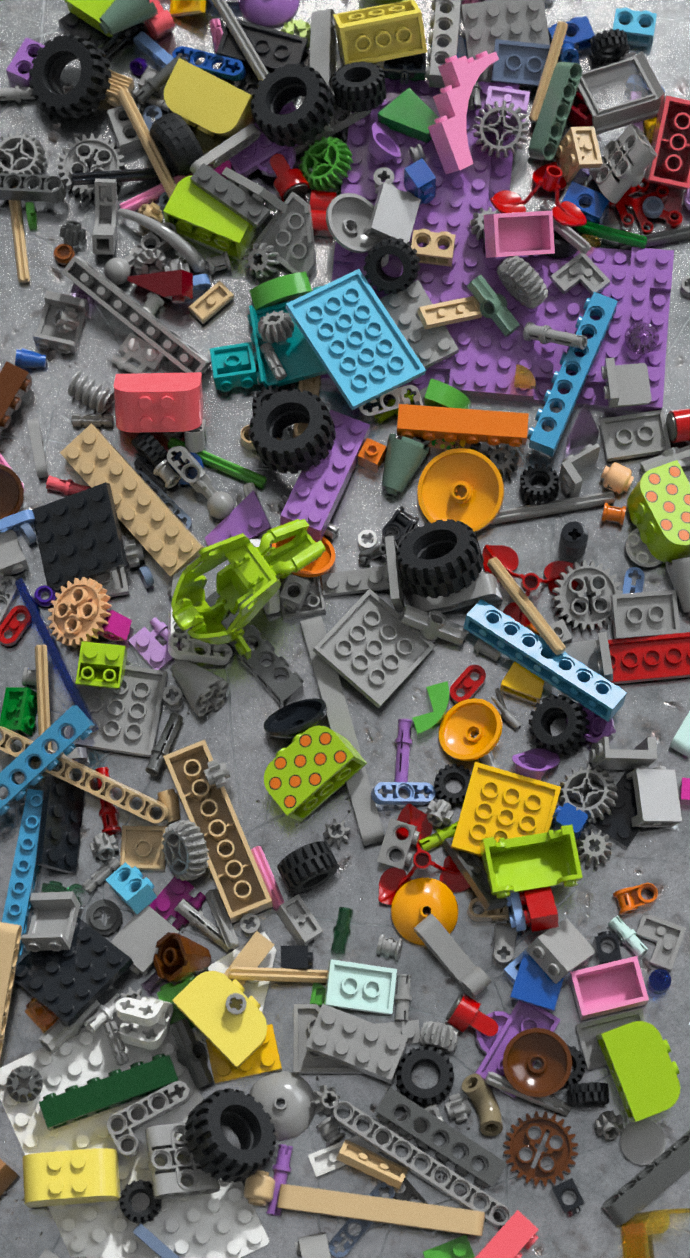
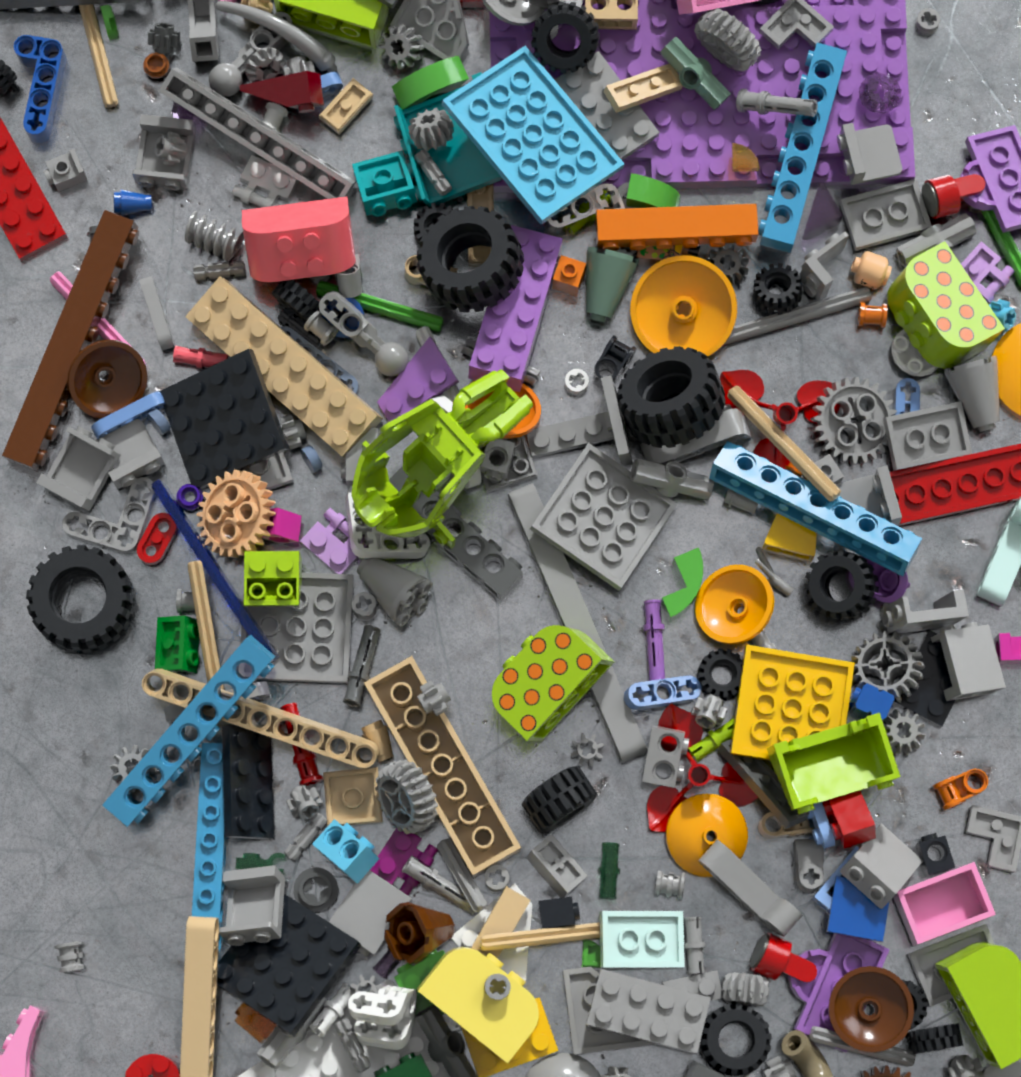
camera: 10 degrees left, 5 degrees up
light grey bush [206,251,231,275] -> none
bright pink axle [251,846,284,910] -> none
black dish [264,698,328,738] -> none
dark grey arm [358,543,386,566] -> none
red plate [450,665,486,704] -> none
medium lavender piece [512,748,560,780] -> none
black piece [559,521,588,561] -> none
light aqua pin [608,915,648,959] -> none
clear blue wheel [647,969,672,995] -> none

